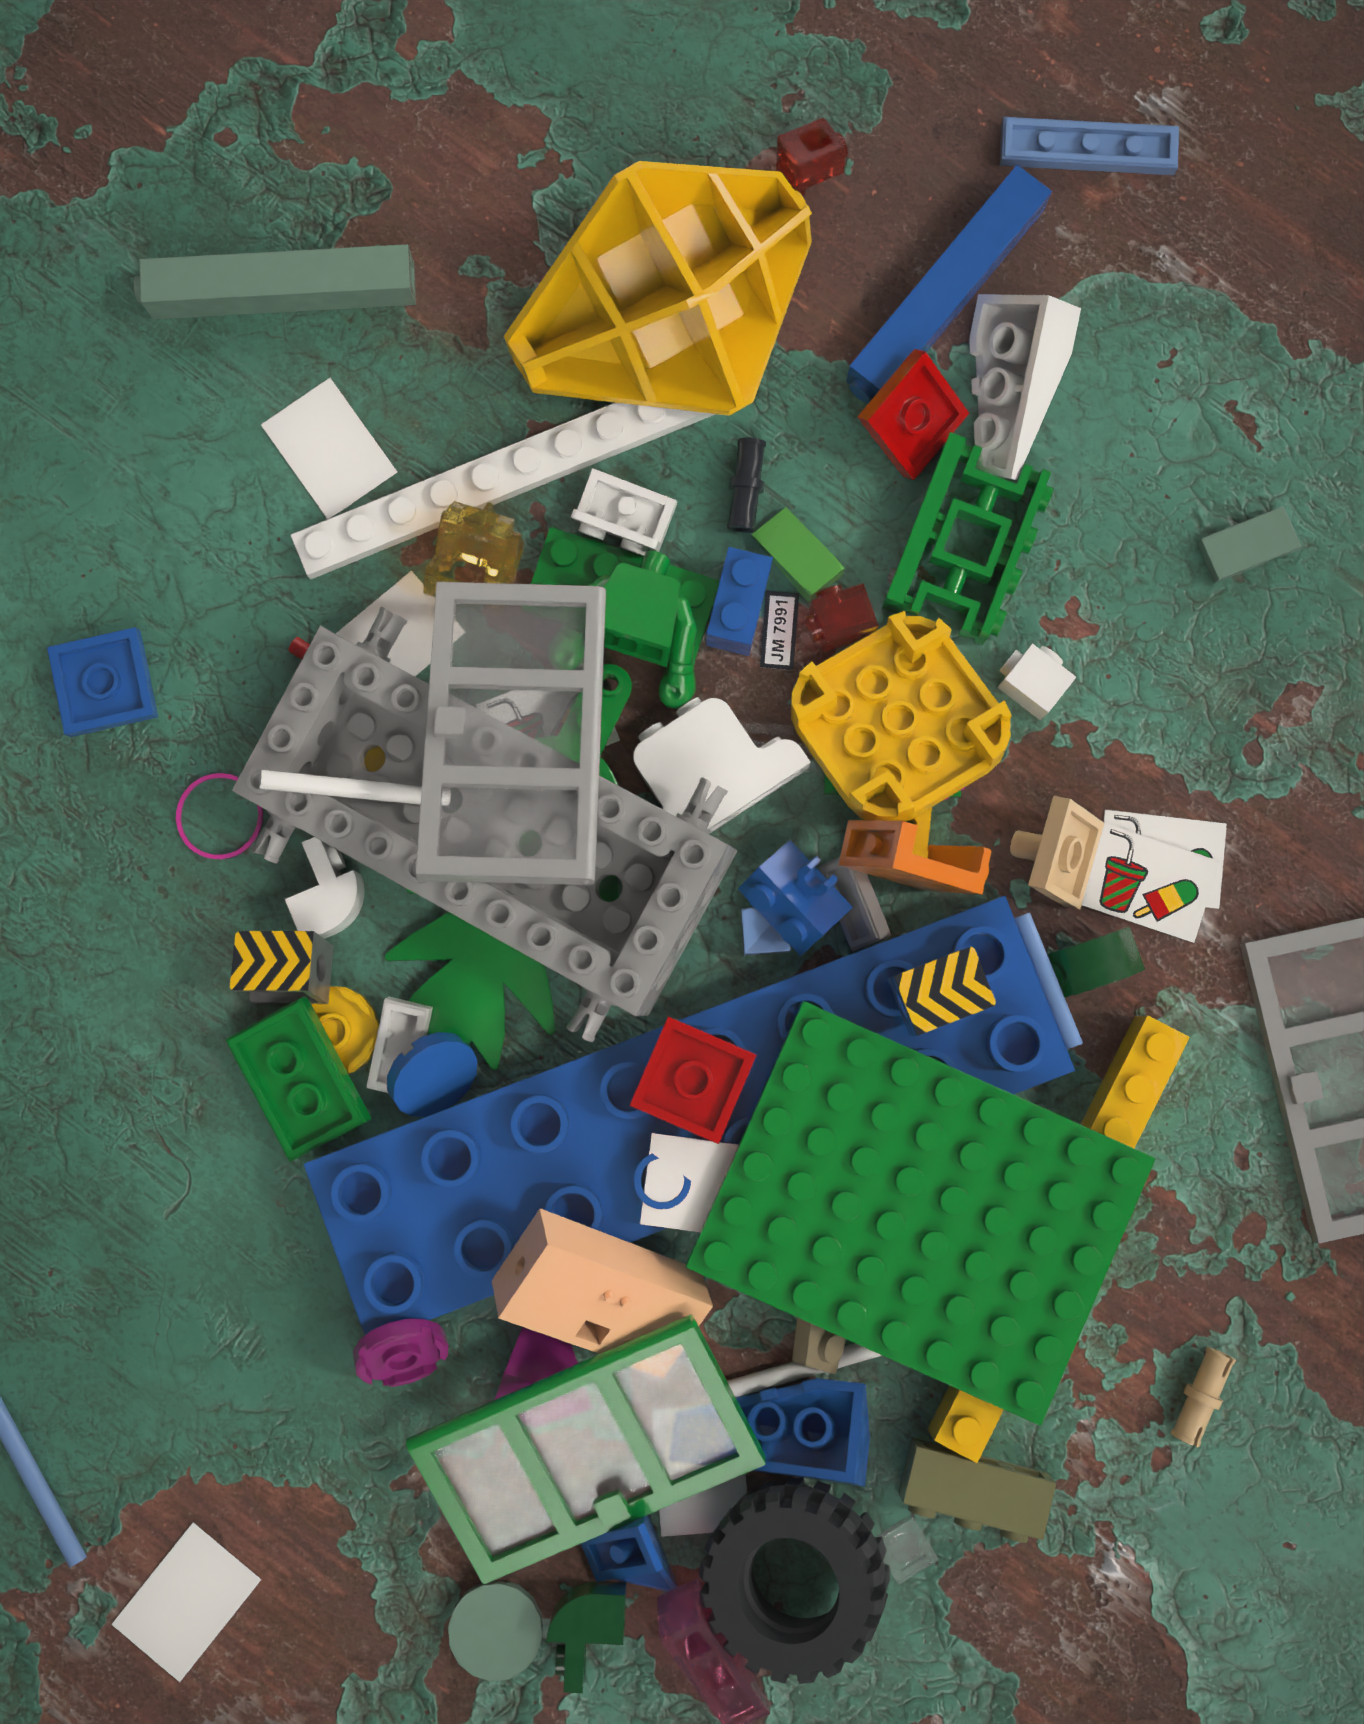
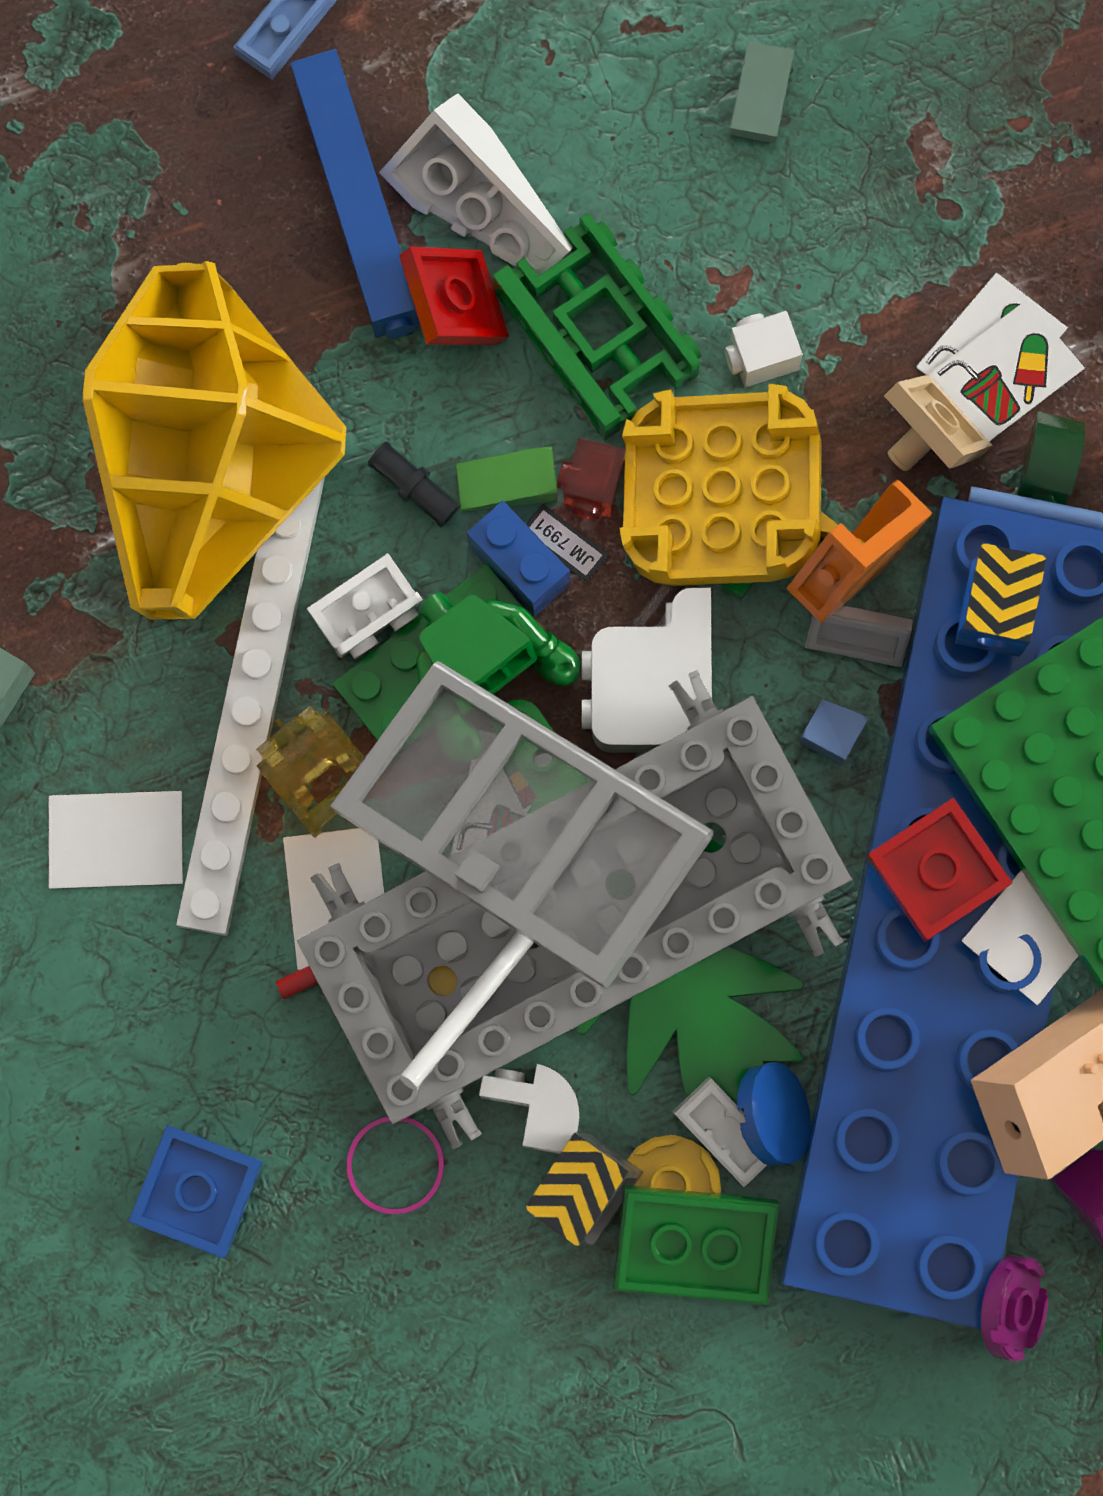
camera: 55 degrees left, 5 degrees down
blue brick [738,840,853,956] -> none
clear red brick [776,117,848,196] -> none

